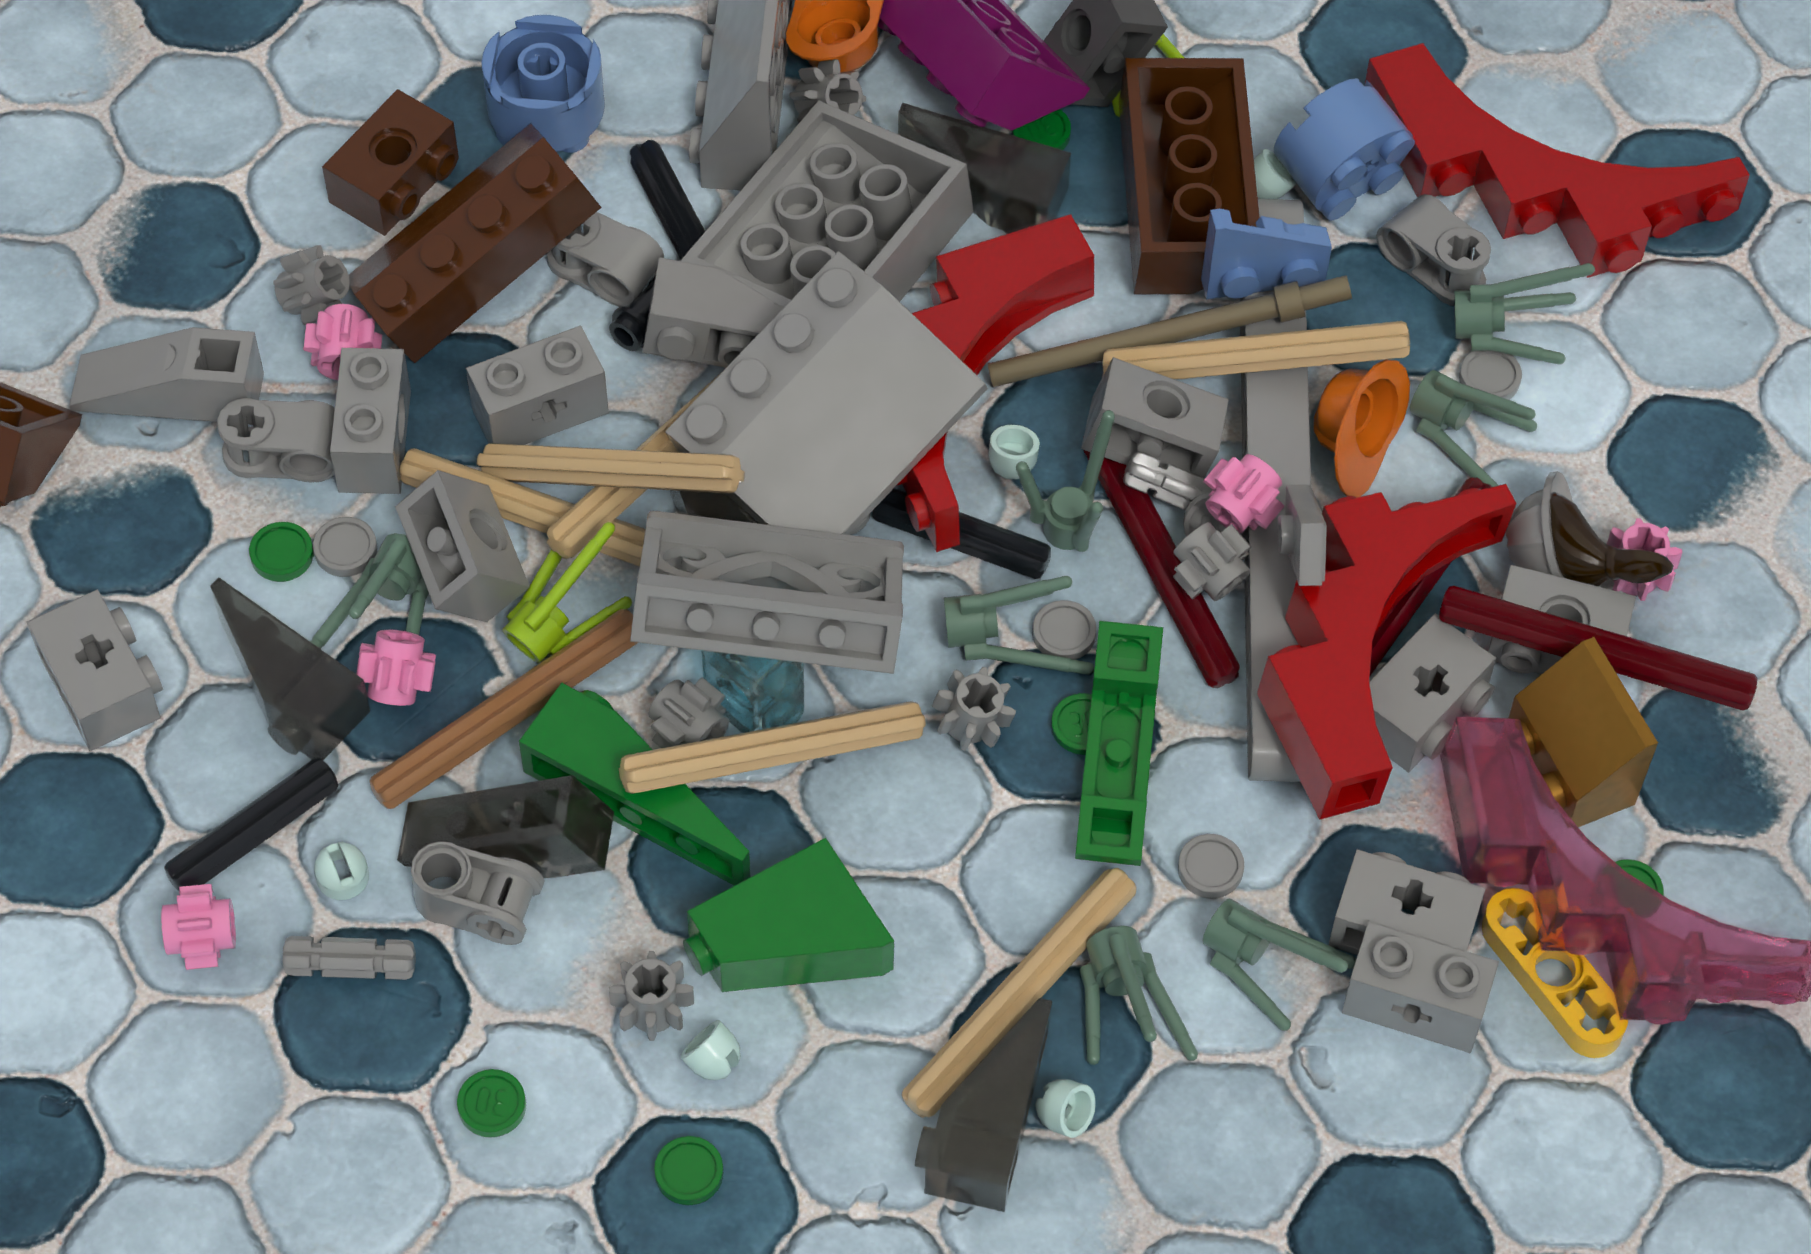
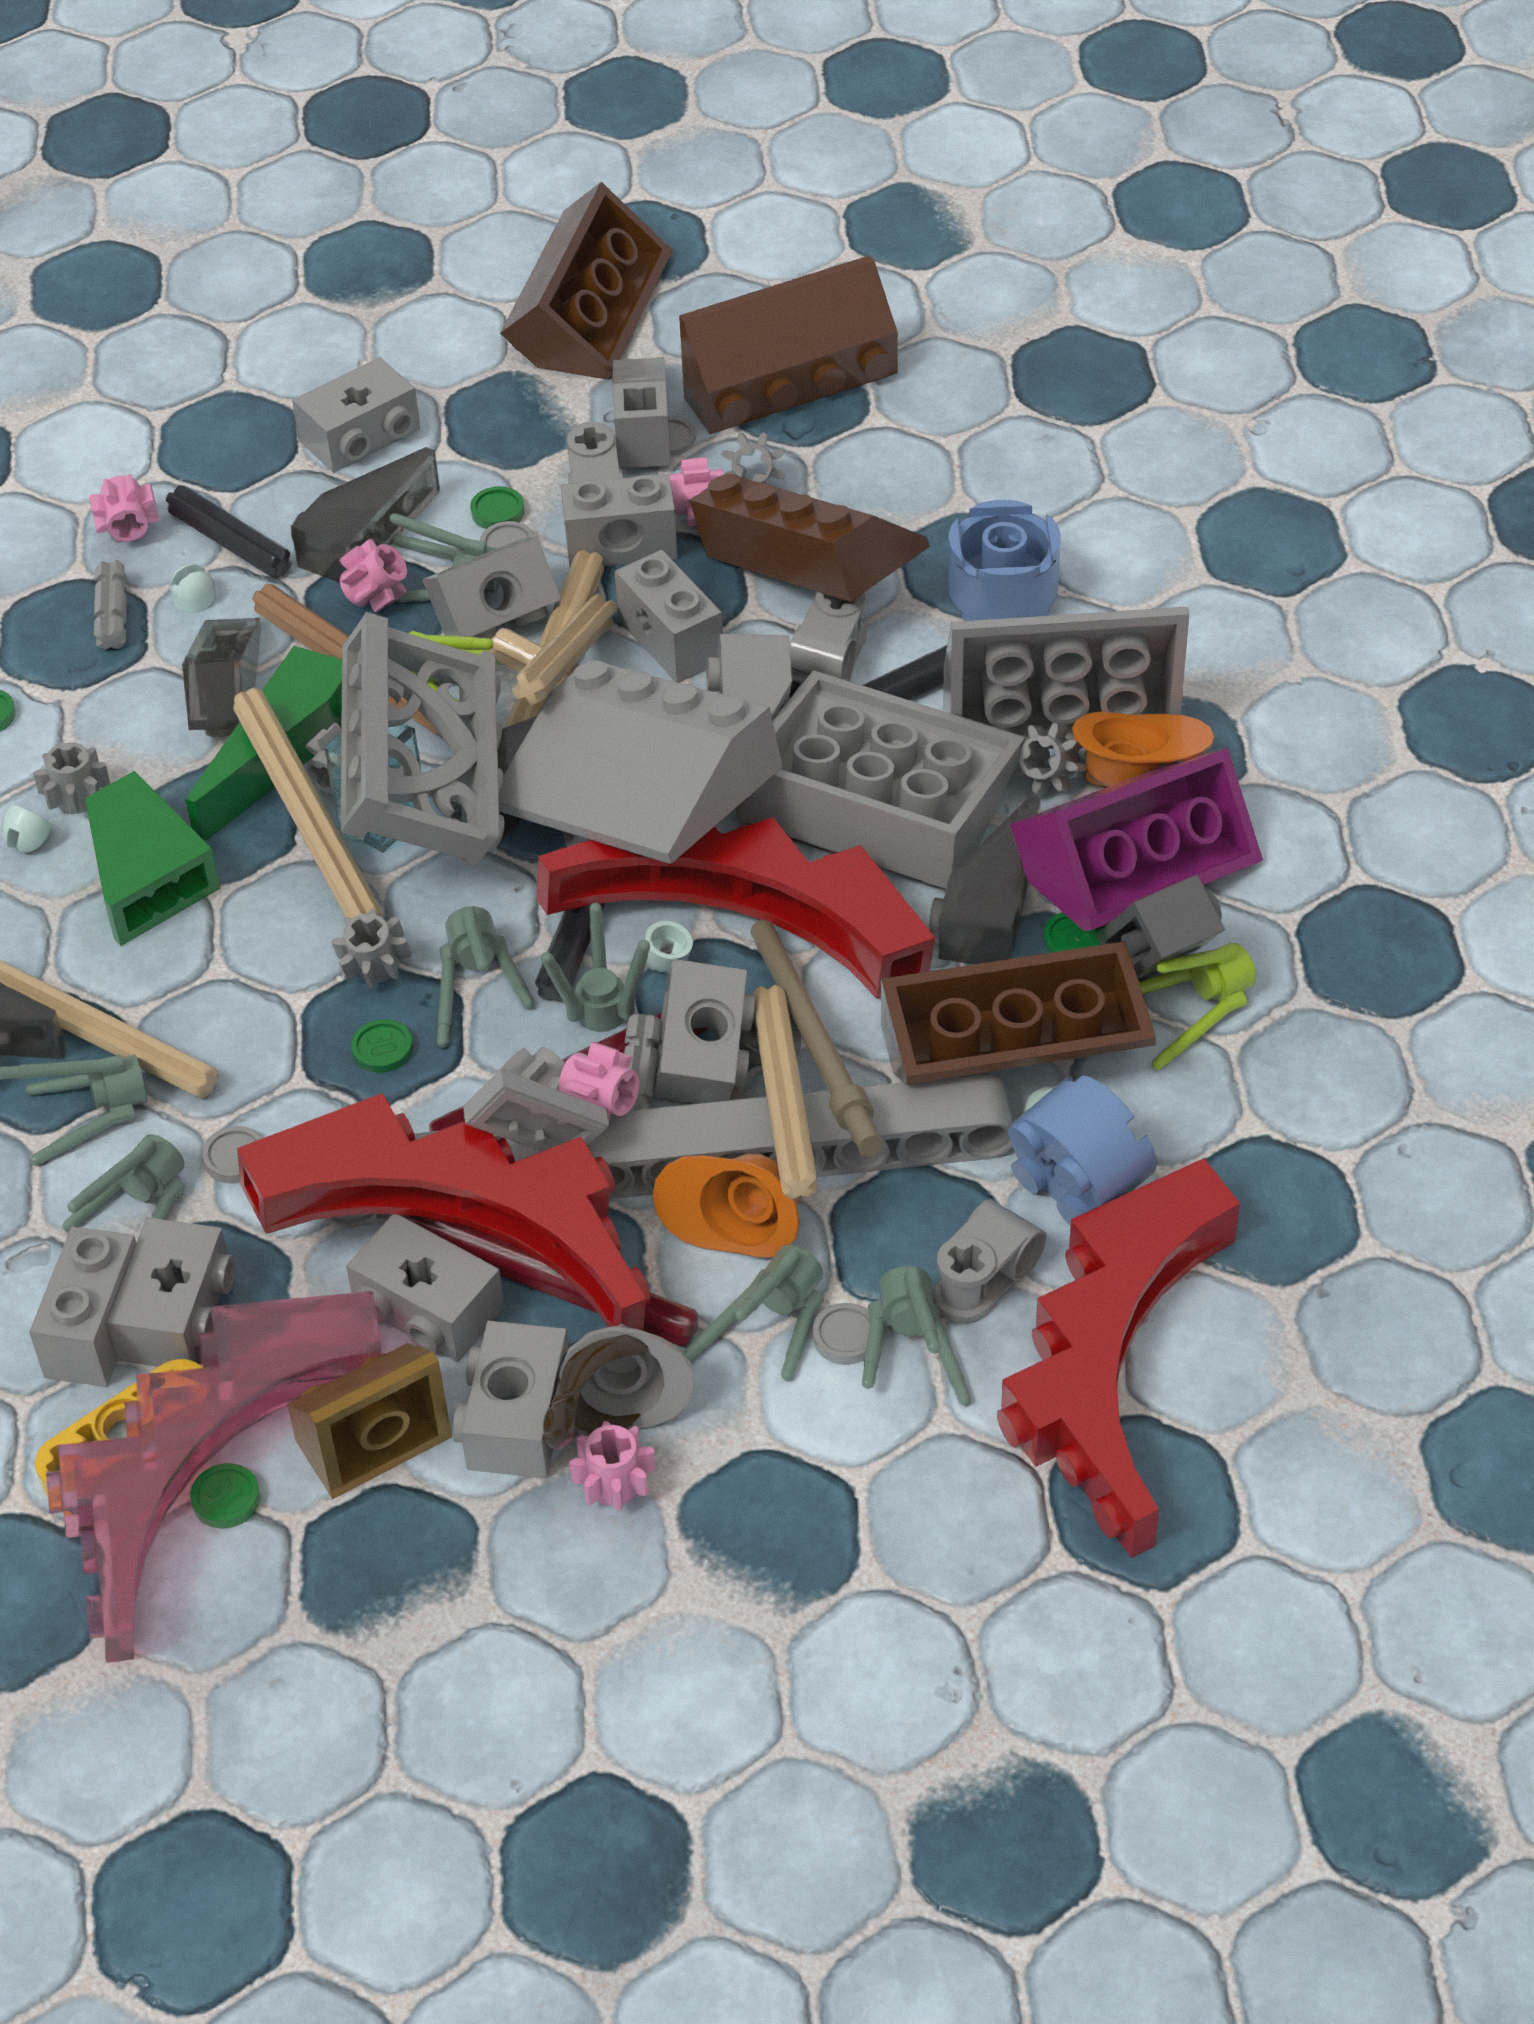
camera: 85 degrees right, 10 degrees down
reddish brown brick [322,89,459,236] -> none
light grey piece [411,841,545,945] -> none
light grey piece [1033,600,1096,660] -> none
green slope [1075,621,1164,866] -> none
medium blue wing [1201,209,1332,300] -> none
dark red axle [1439,586,1757,710] -> none
none -> reddish brown slope [679,255,898,434]

